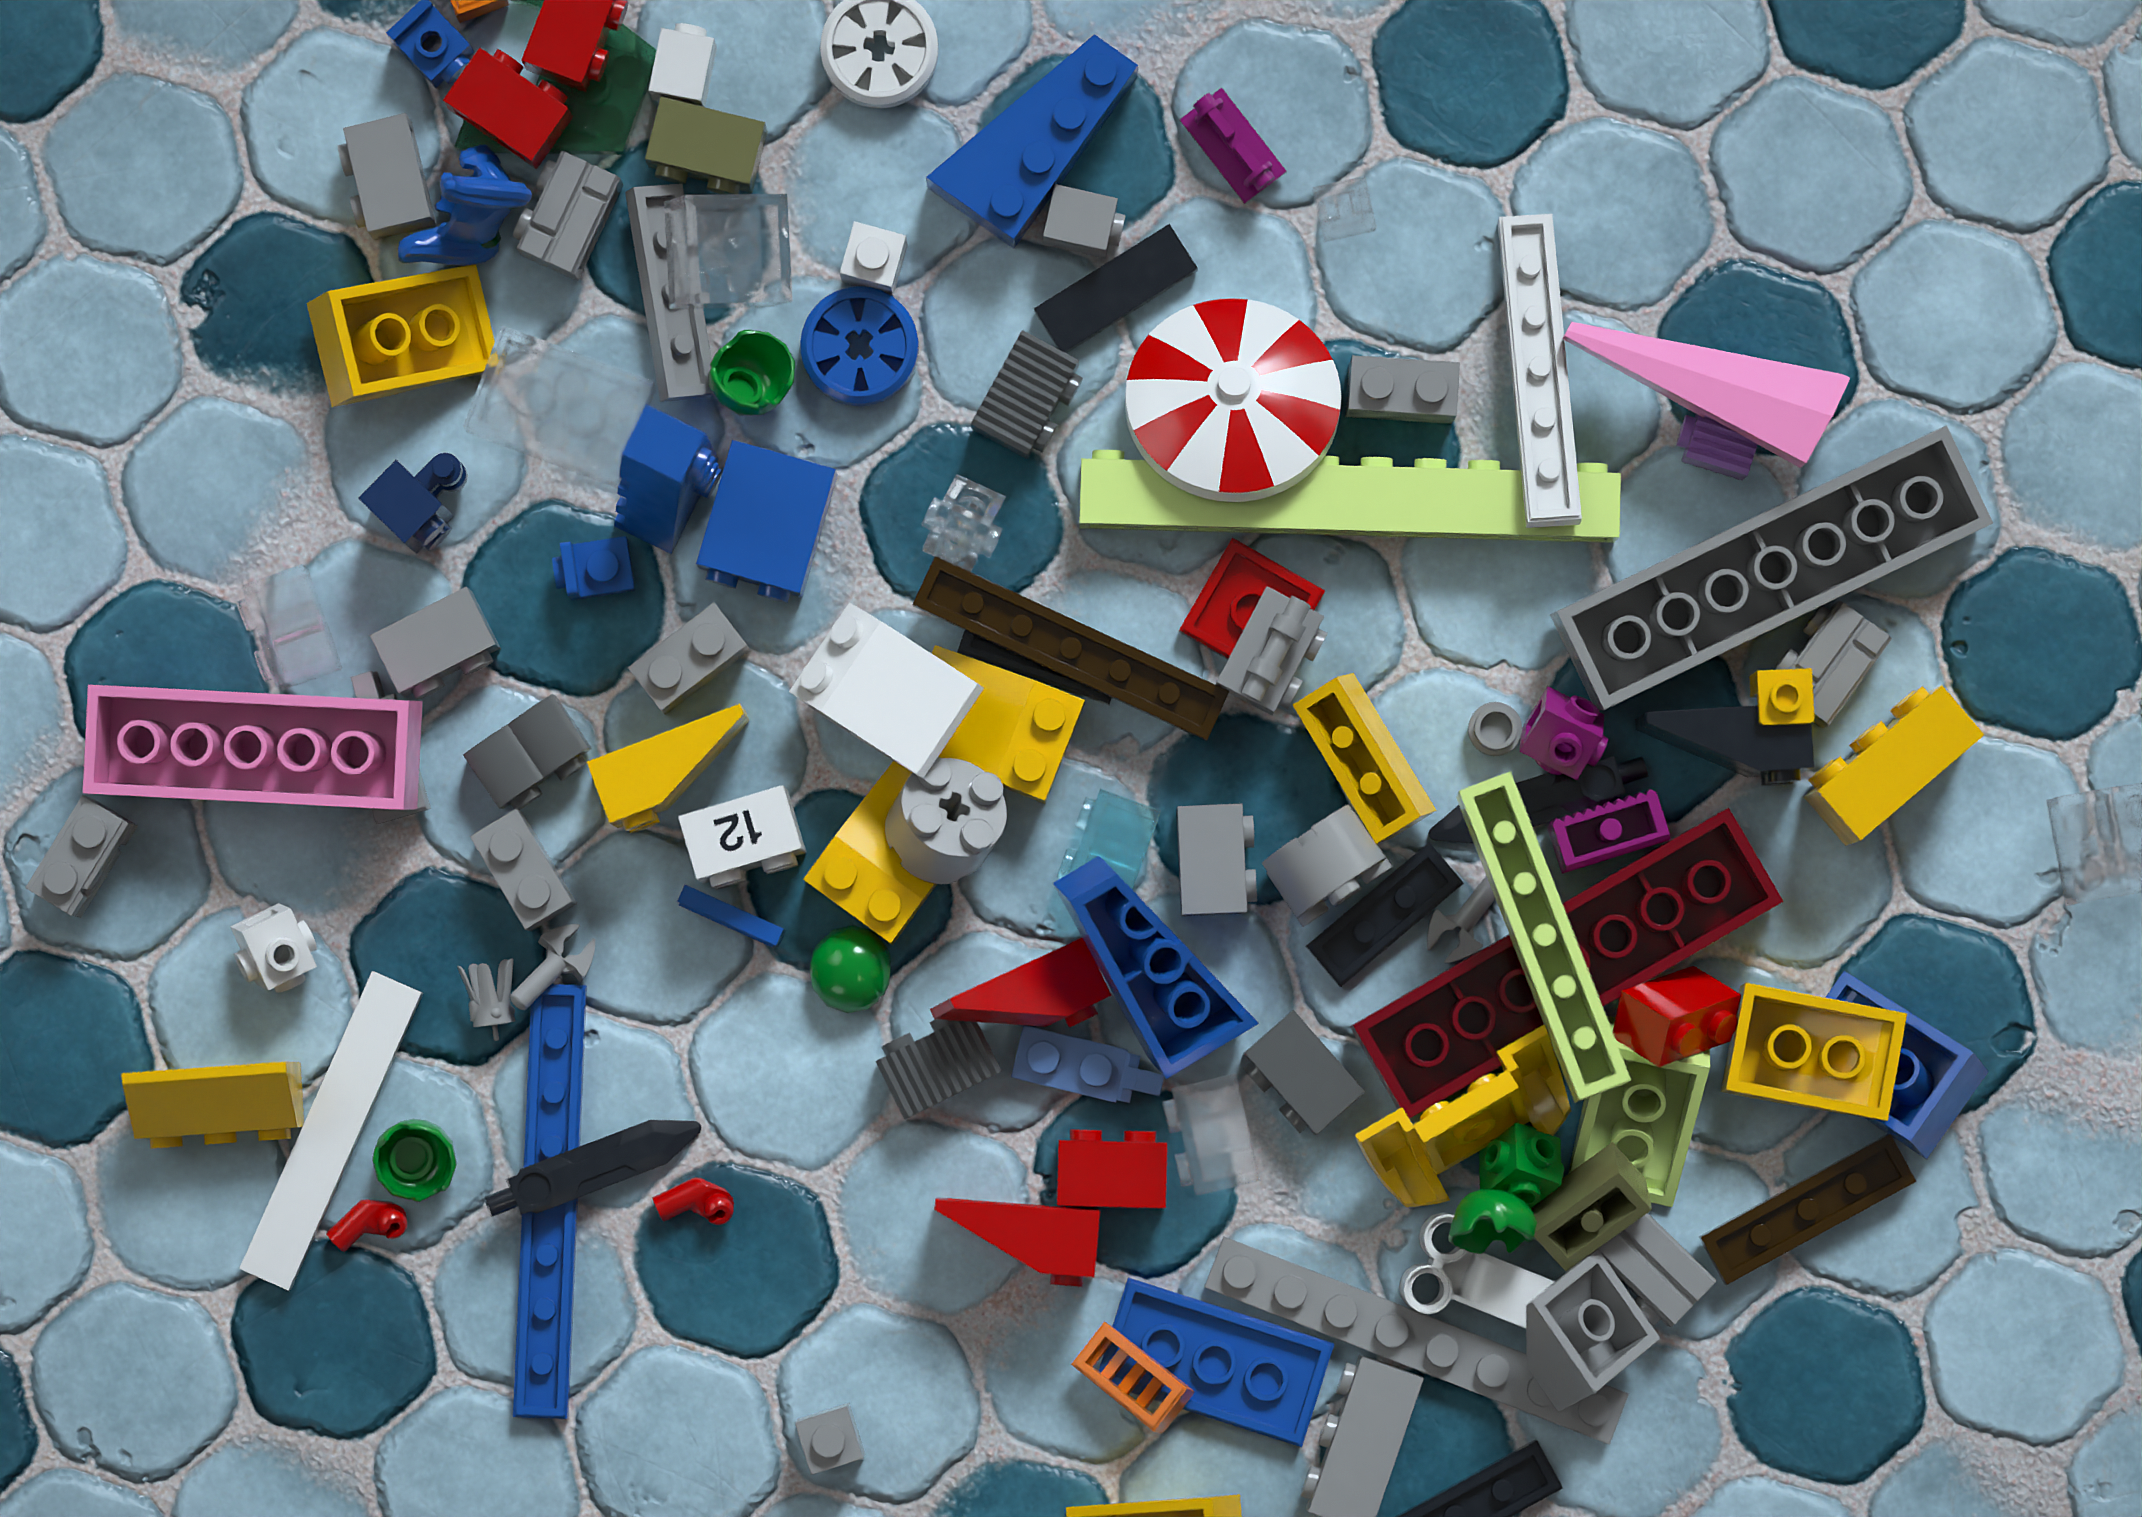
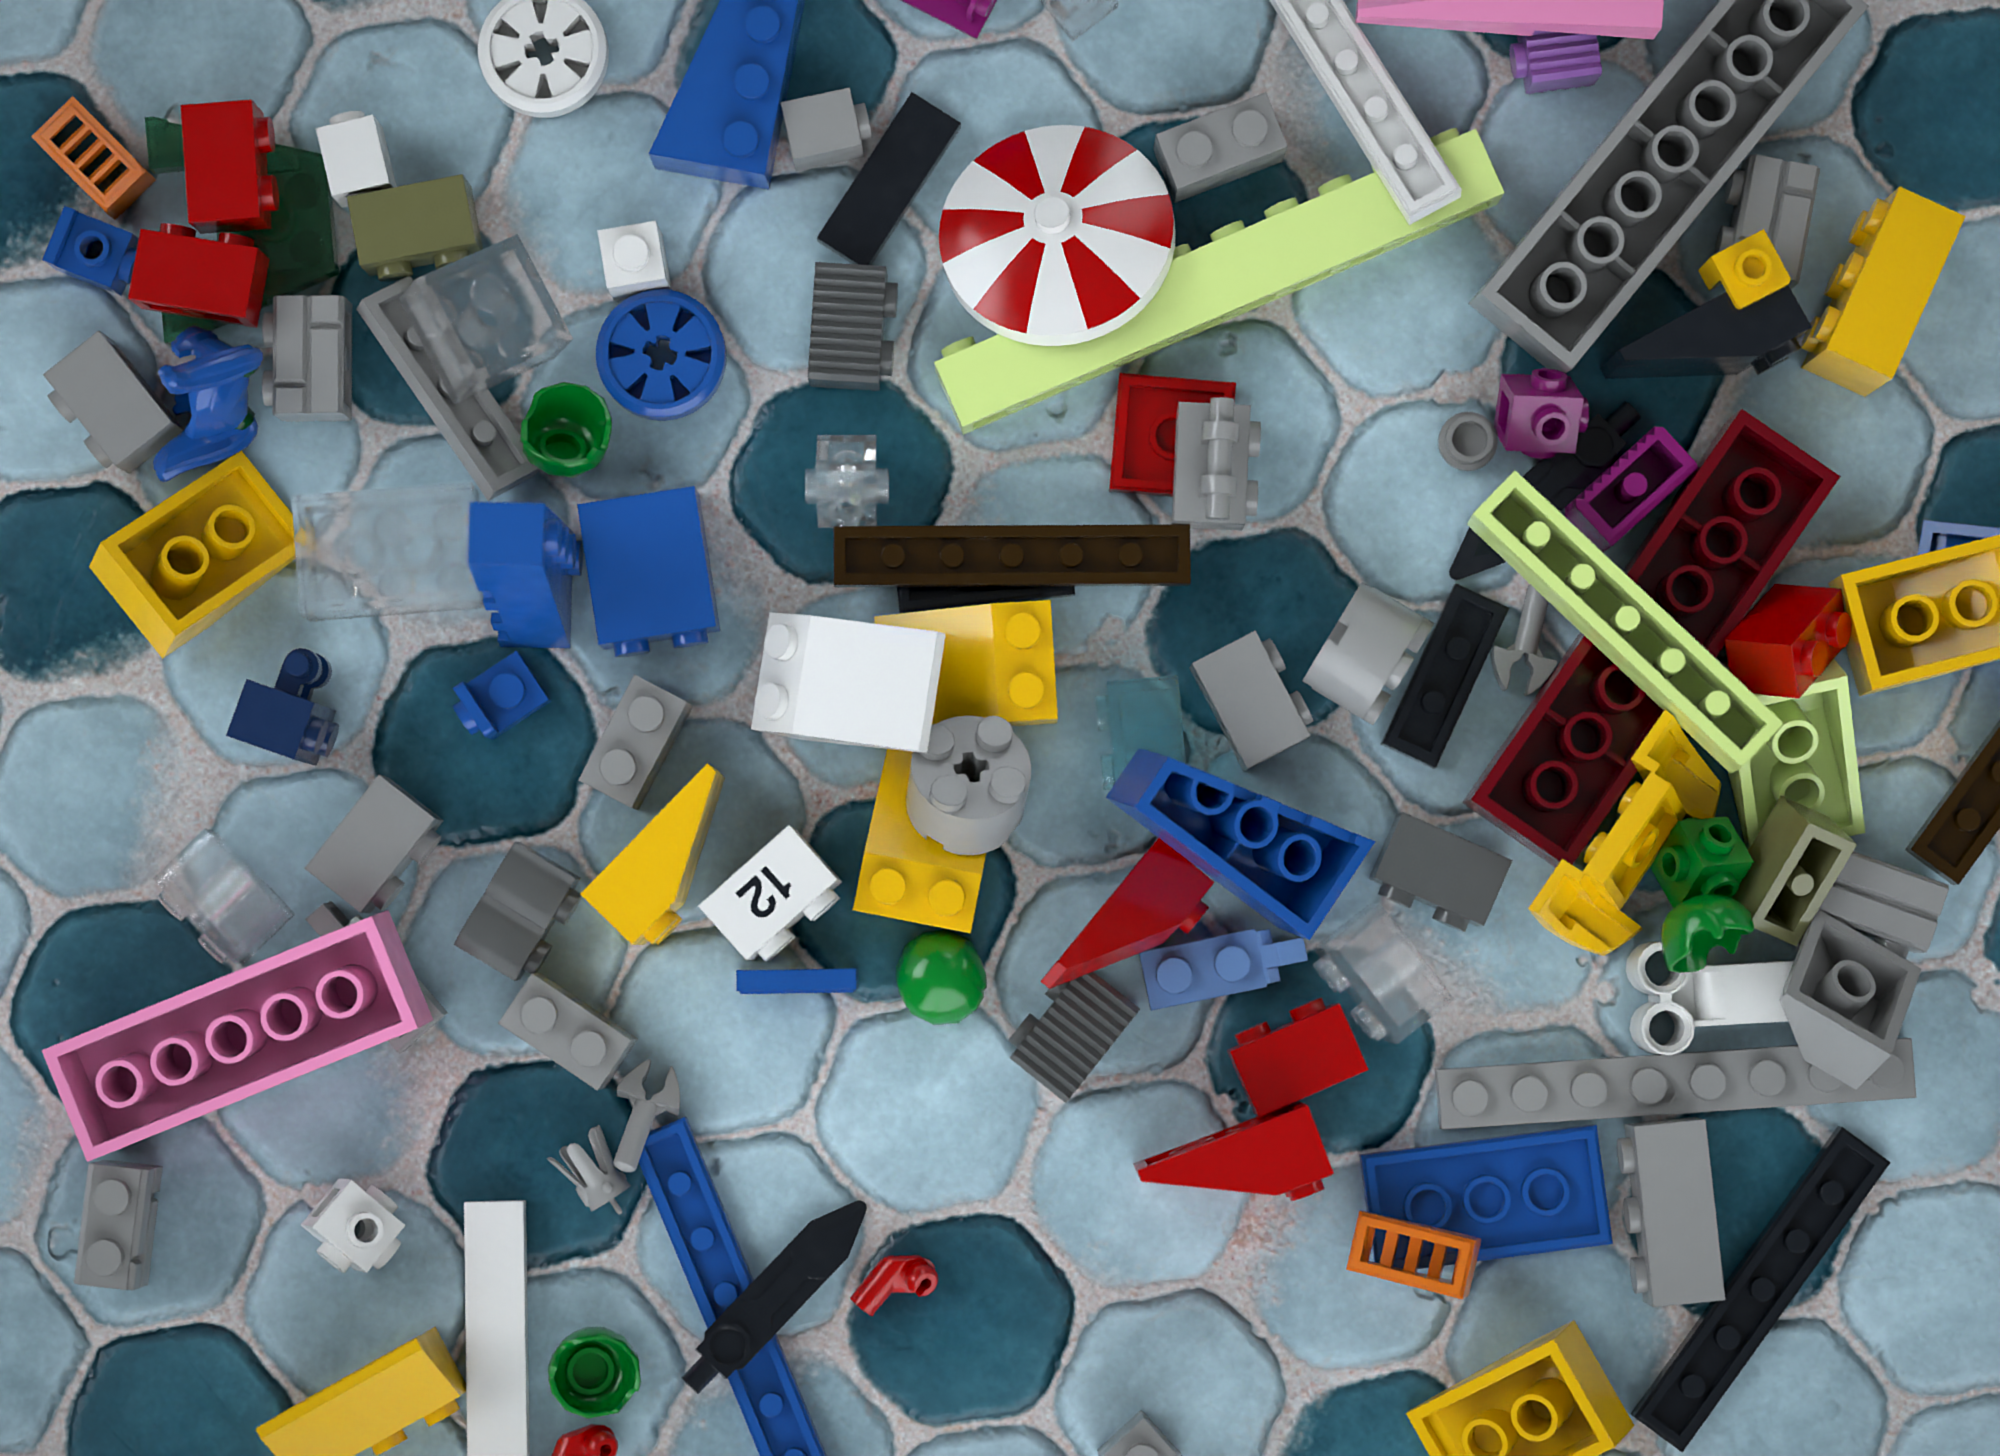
camera: 20 degrees left, 0 degrees up
yellow brick [1293,673,1437,844] -> none

